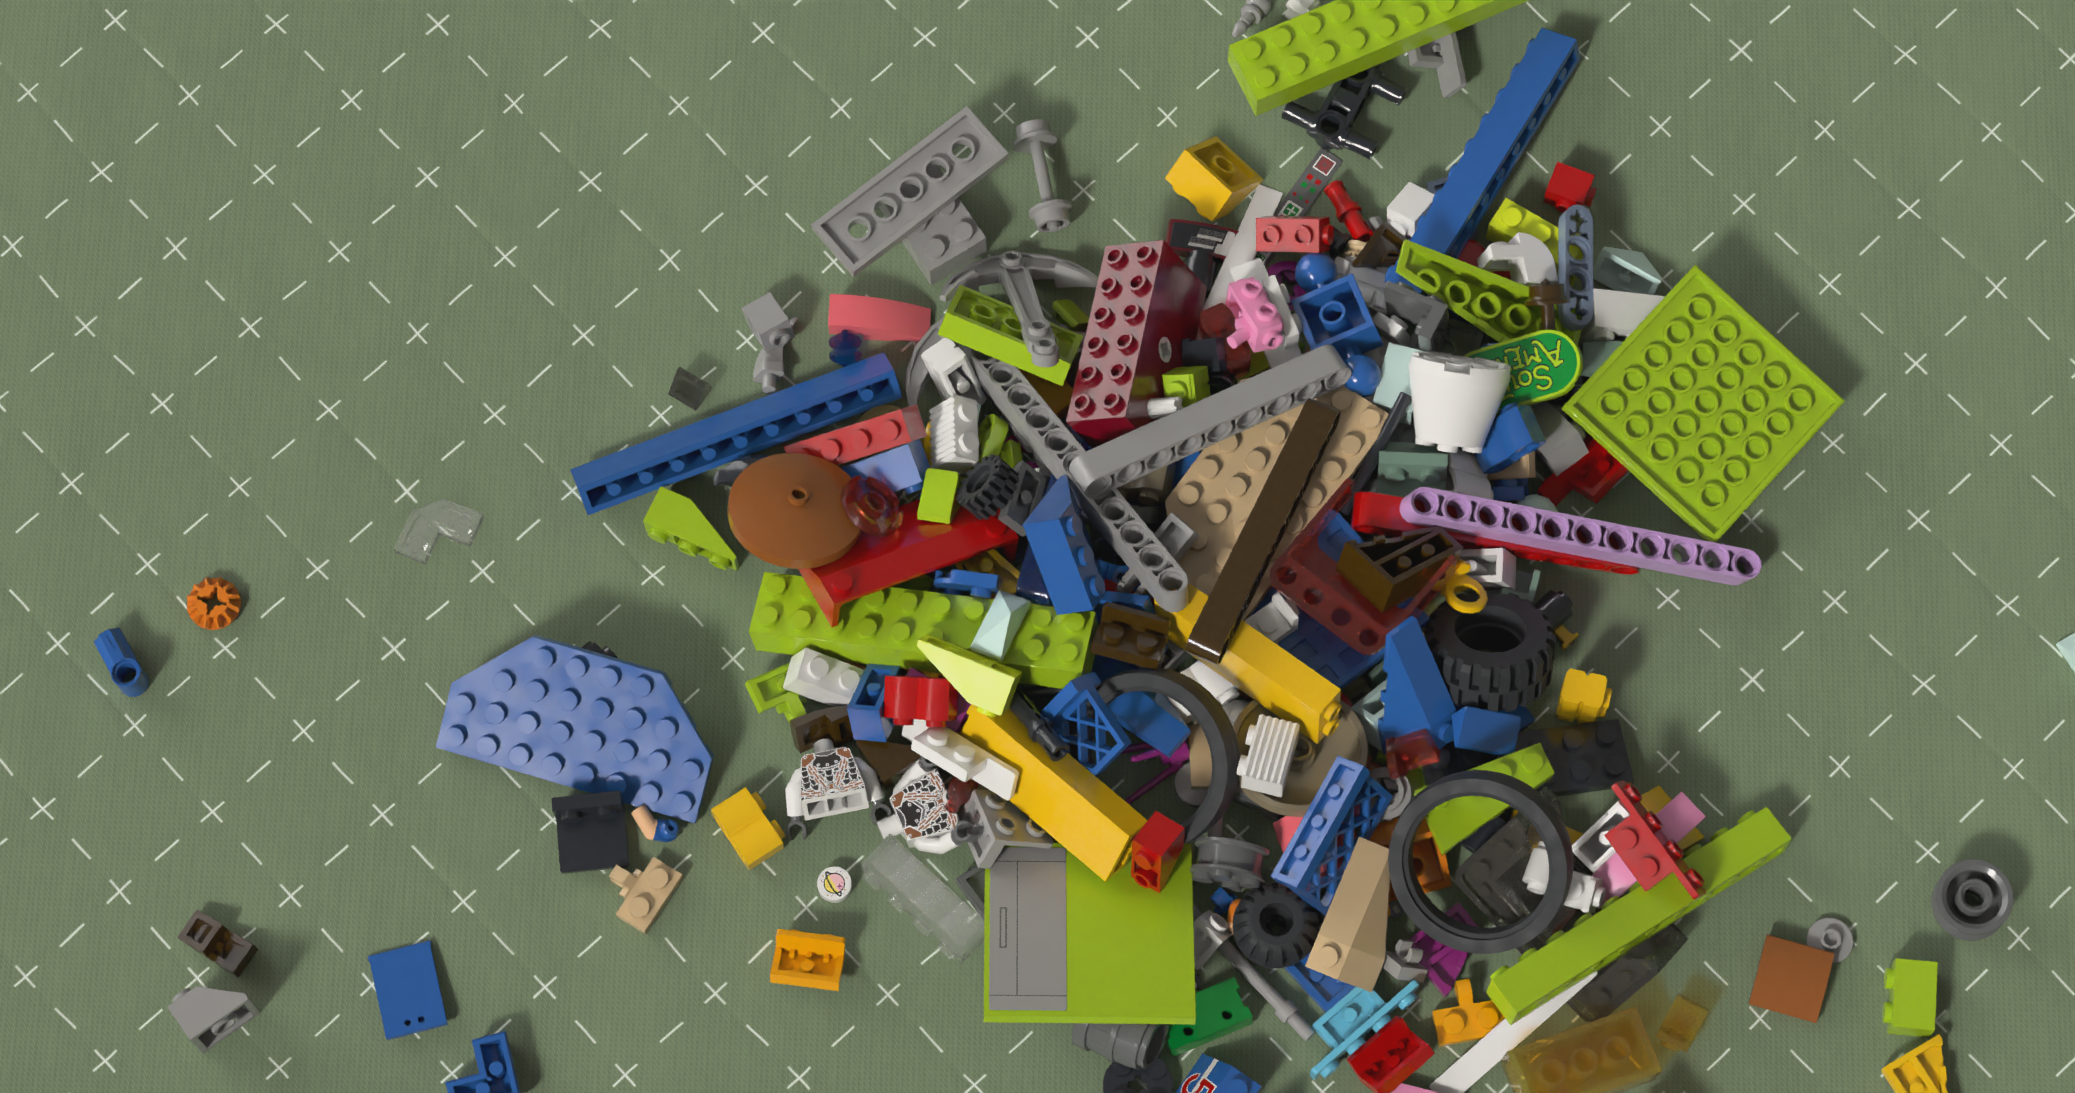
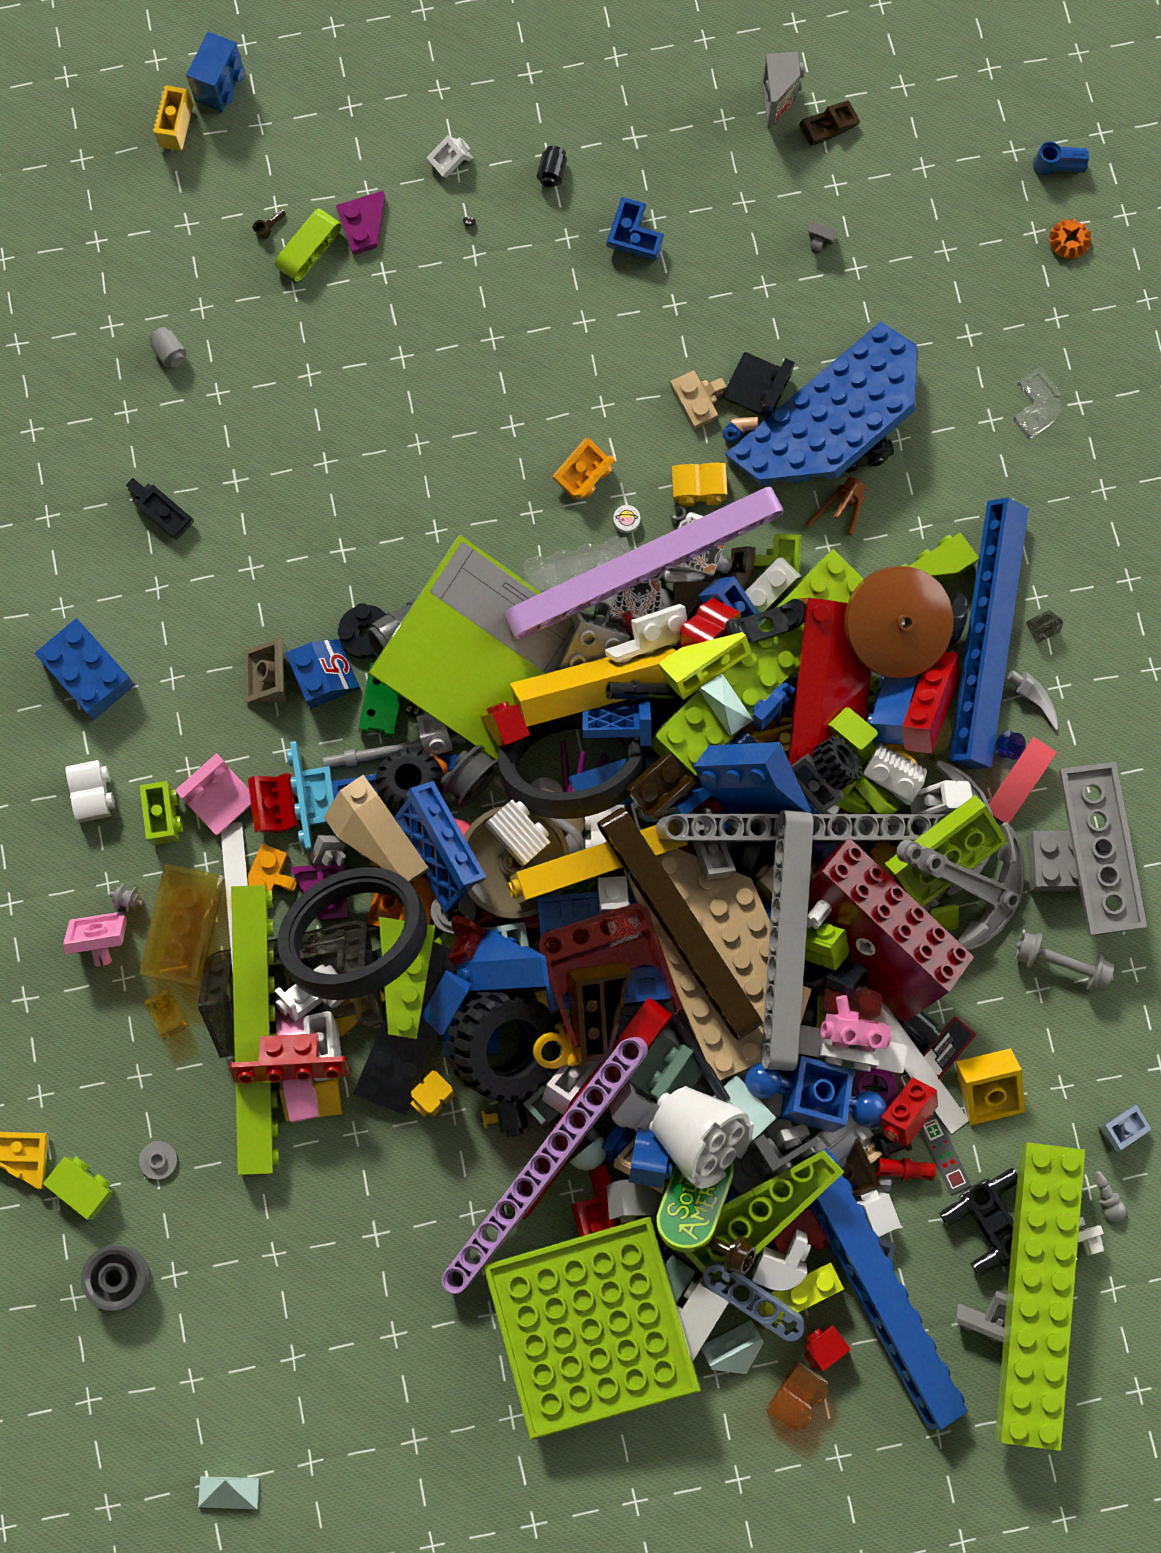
camera: 120 degrees right, 5 degrees up
blue container [368,940,448,1040] -> none
light grey brick [741,292,795,353] -> none
clear red tile [840,475,904,537] -> none
dark orange slope [1748,934,1835,1023] -> none
none -> lavender beam [503,487,784,640]
none -> black piece [726,599,806,644]
none -> clear orange brick [765,1360,829,1432]
none -> dark orange plant [806,477,866,535]
none -> light grey tile [808,221,837,252]
none -> sand blue slope [1098,1105,1152,1152]

